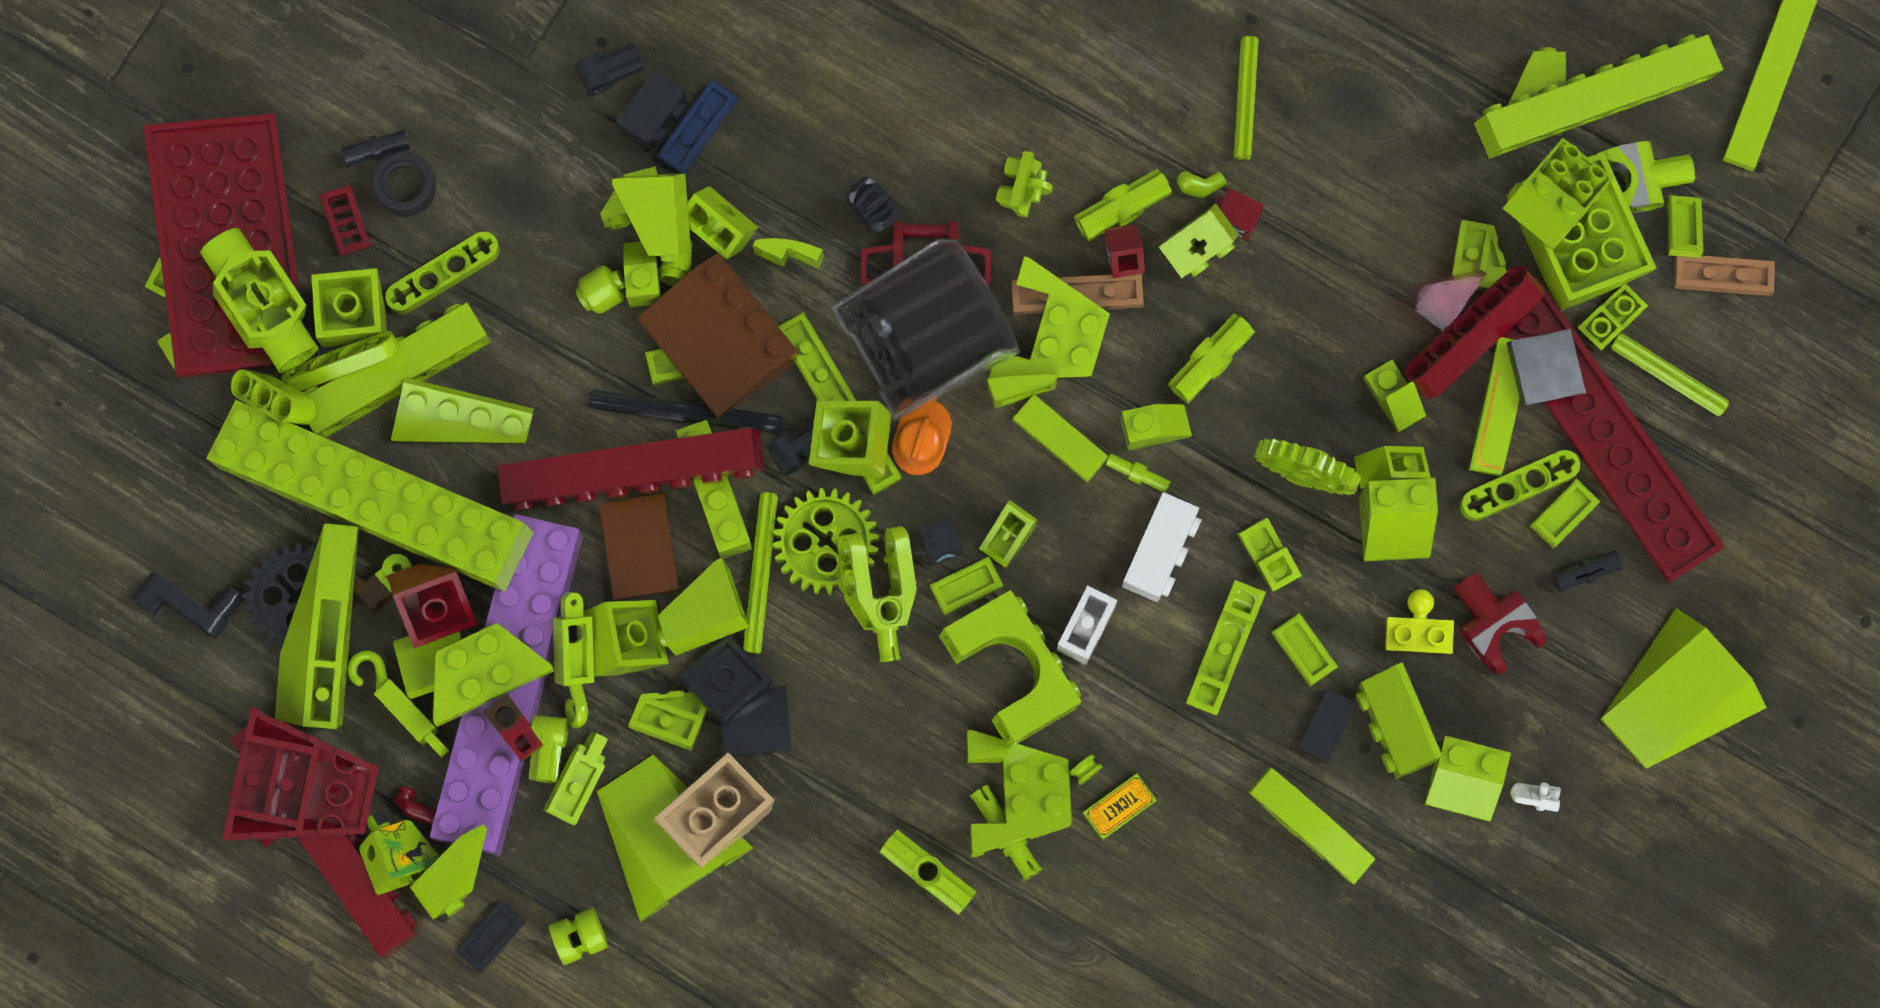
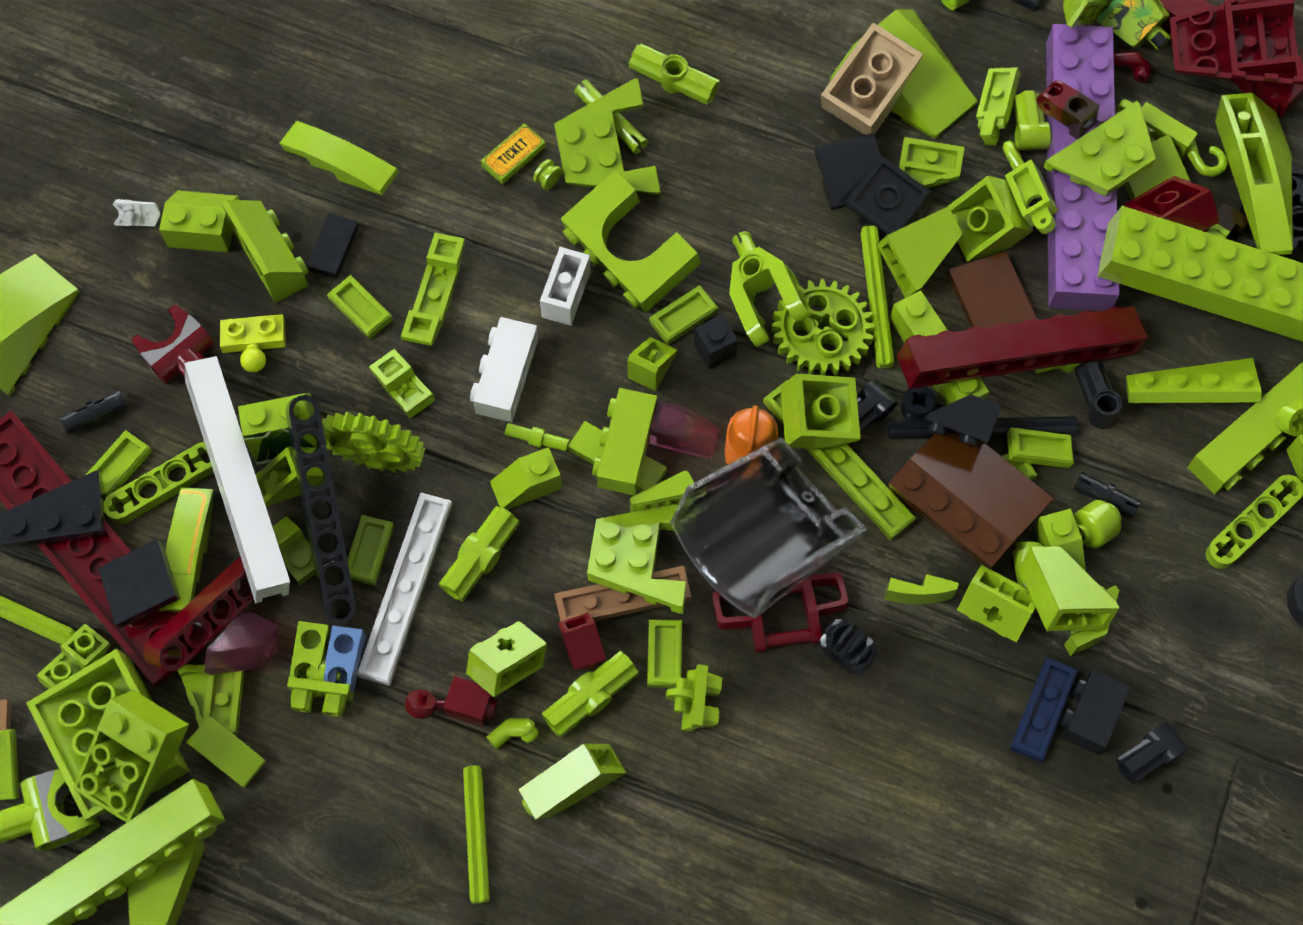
camera: 170 degrees right, 10 degrees down
none -> black wing [0,469,105,549]
none -> white tile [184,356,290,603]
none -> lime slope [186,716,266,788]
none -> black beam [286,395,356,624]
none -> lime hips [287,621,367,718]
none -> lime tile [347,515,394,586]
none -> white tile [357,492,452,686]
none -> dark red piece [405,690,446,719]
none -> slope [519,744,626,819]
none -> lime brick [592,388,657,496]
none -> lime tile [647,620,682,688]
none -> clear pink slope [650,400,720,460]
none -> black slope [921,394,1001,447]
none -> lime tile [1007,427,1074,468]
none -> black pin [1073,471,1141,519]
none -> black piece [1075,361,1122,429]

